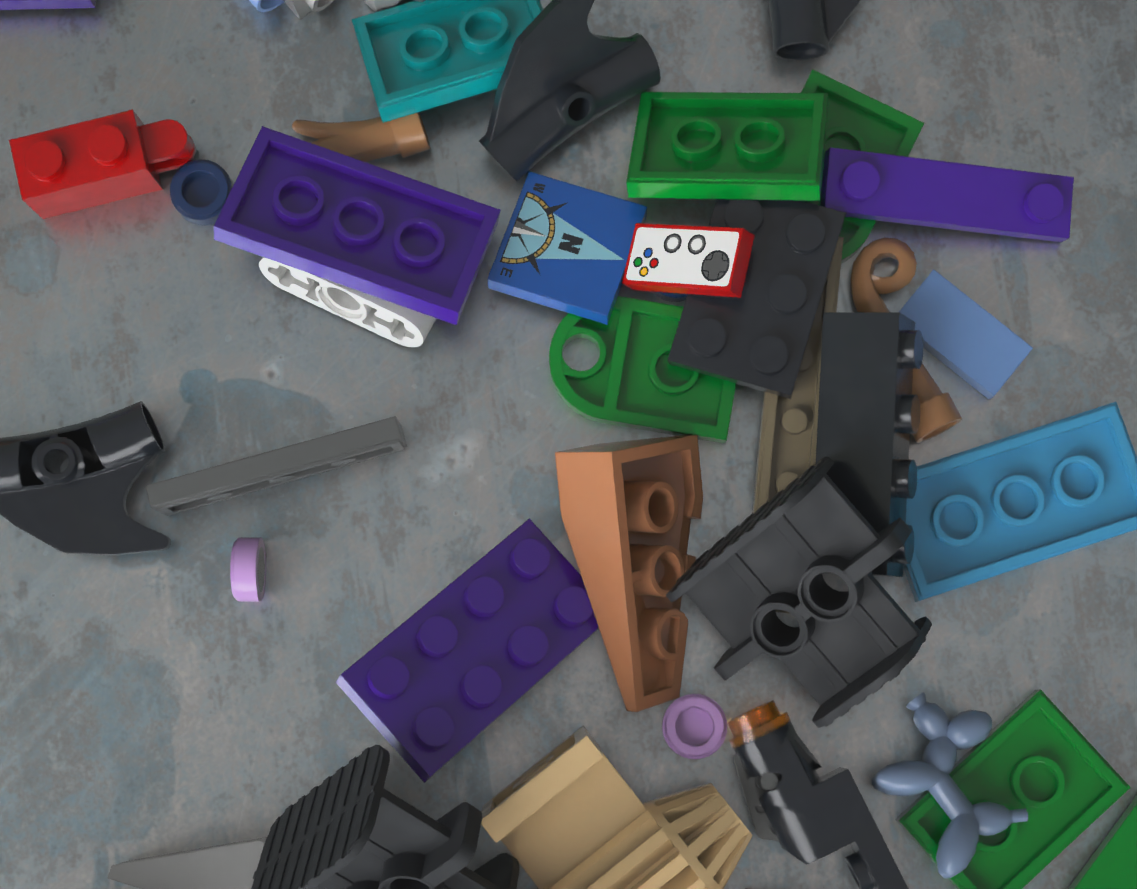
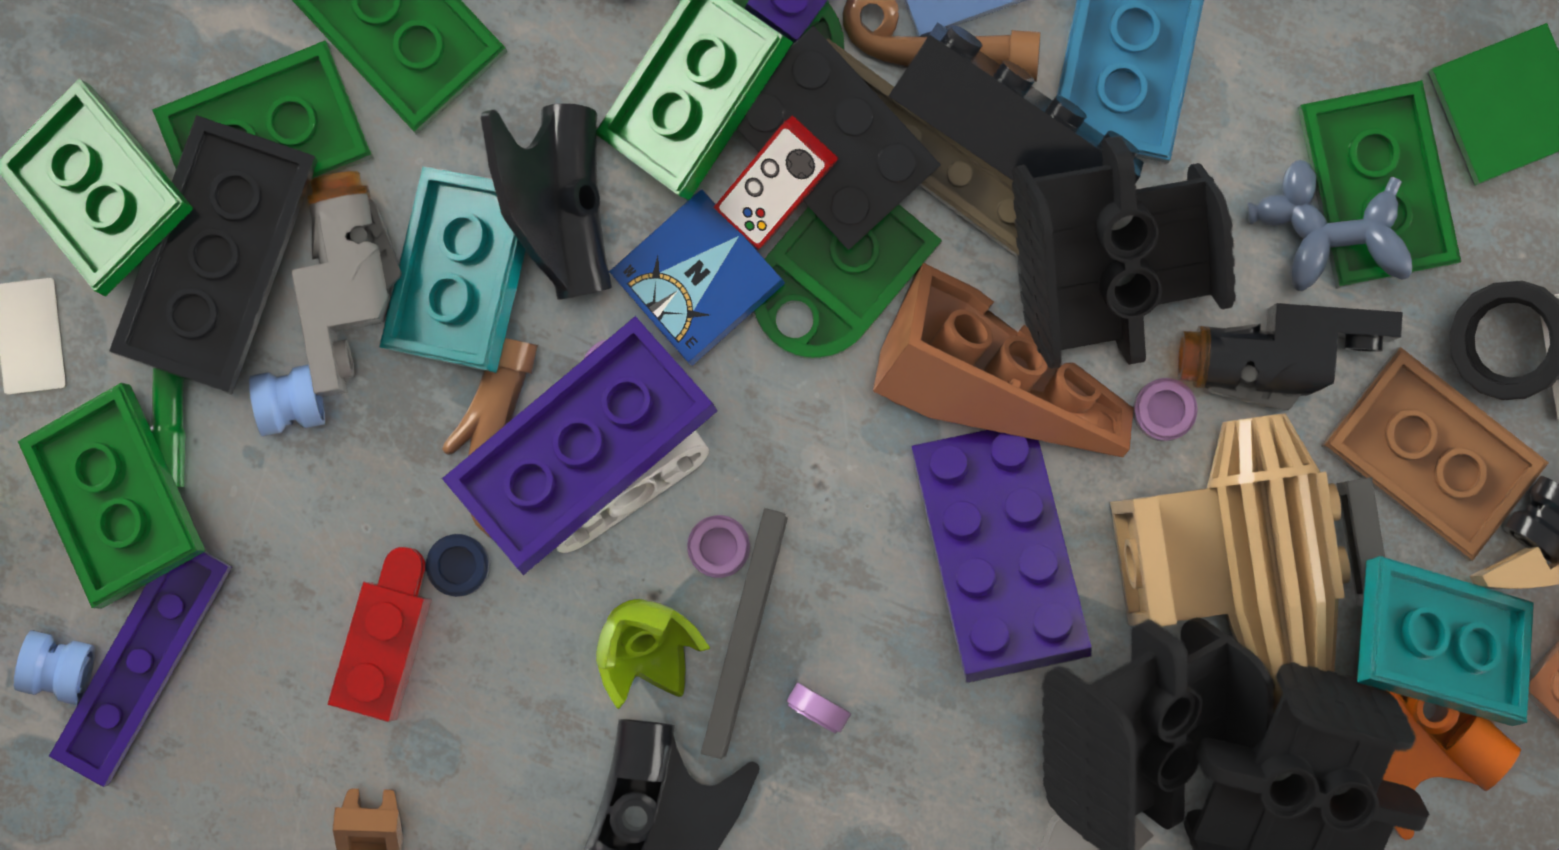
camera: 65 degrees left, 5 degrees up
none -> lime piece [596,599,710,709]
none -> lavender tile [687,515,750,578]

